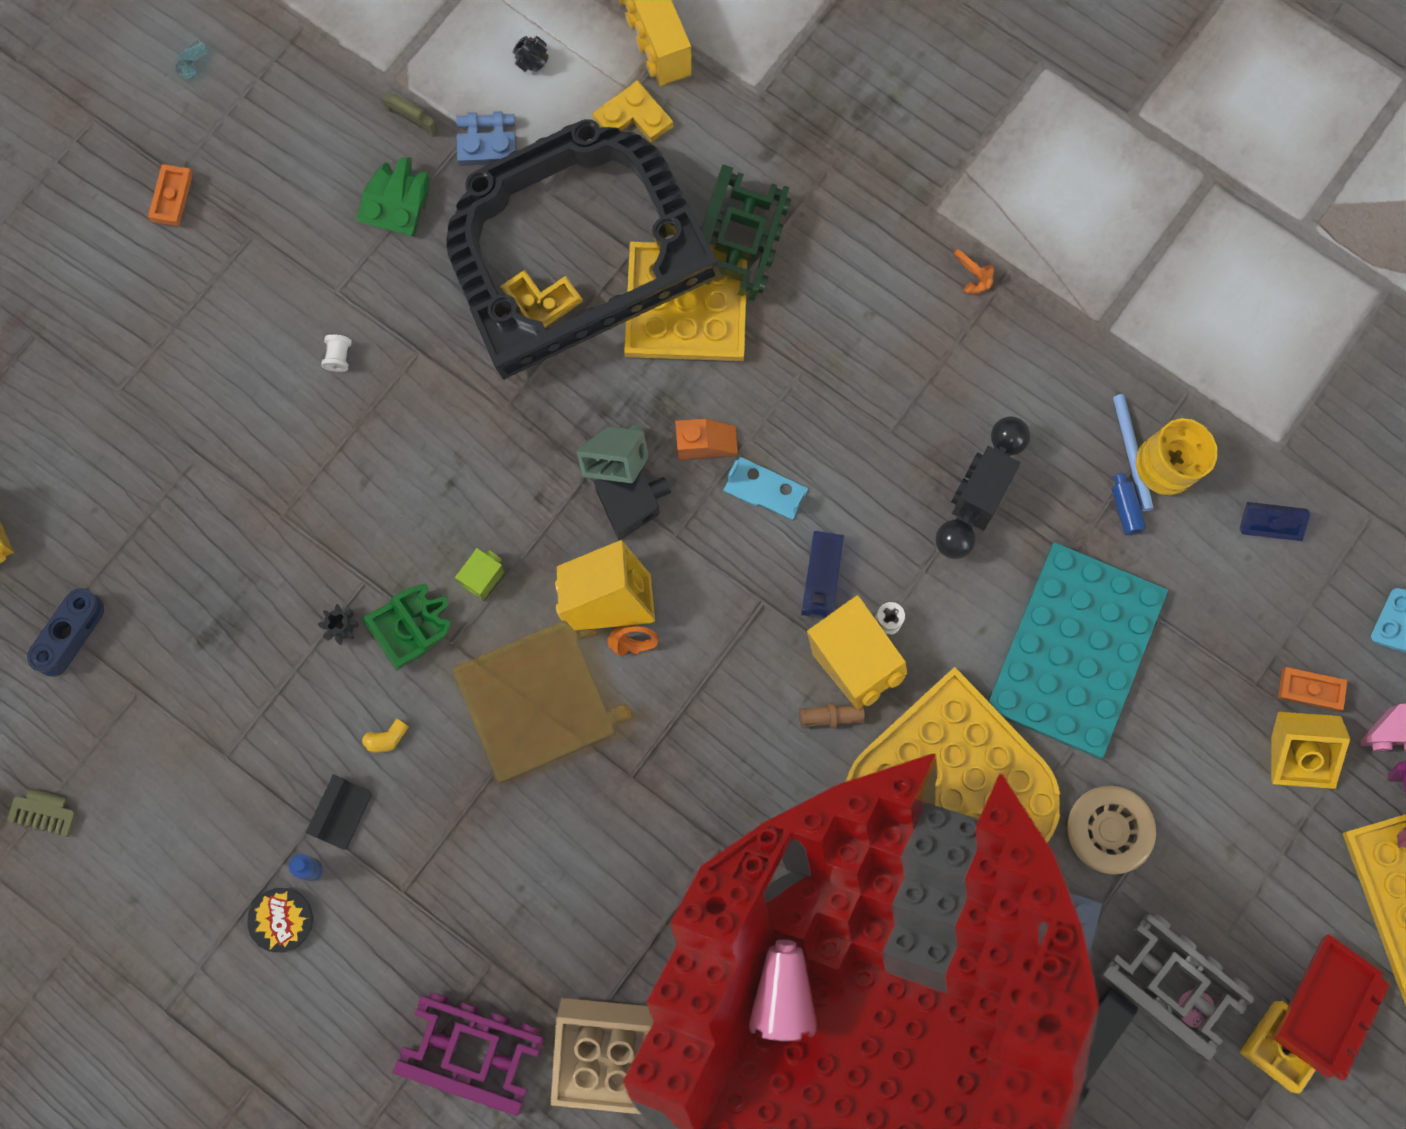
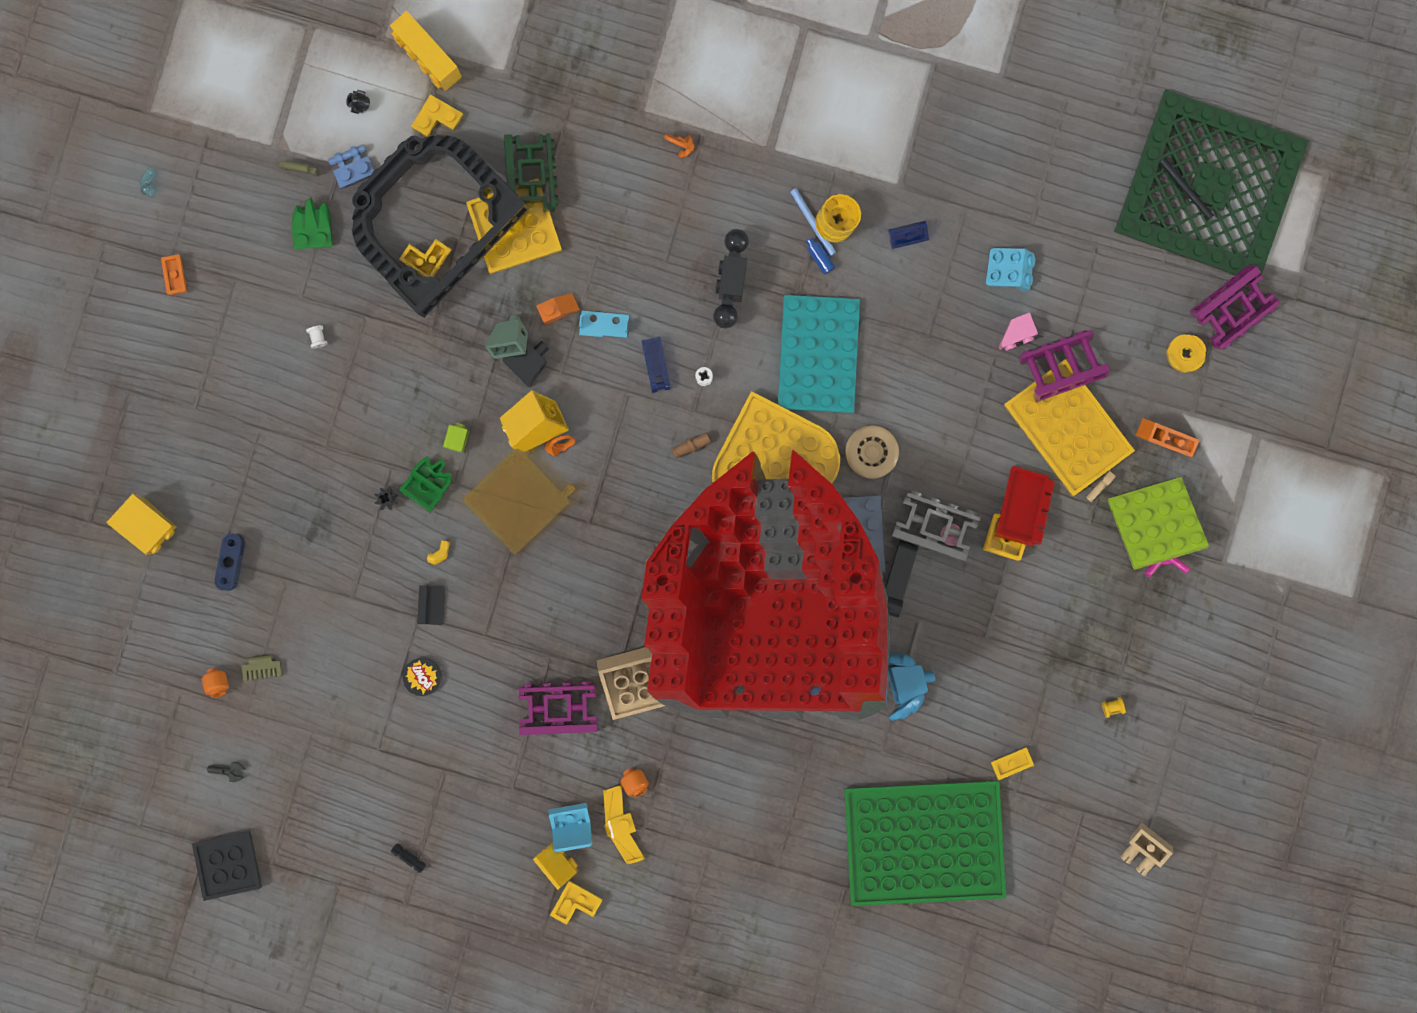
camera: 15 degrees left, 10 degrees up
blue cylinder [289,854,323,881] -> none
bright pink cone [749,940,817,1040] -> none
yellow slope [807,595,907,710] -> none
yellow slope [1271,712,1350,789] -> none
orange plate [1278,667,1348,712] -> none

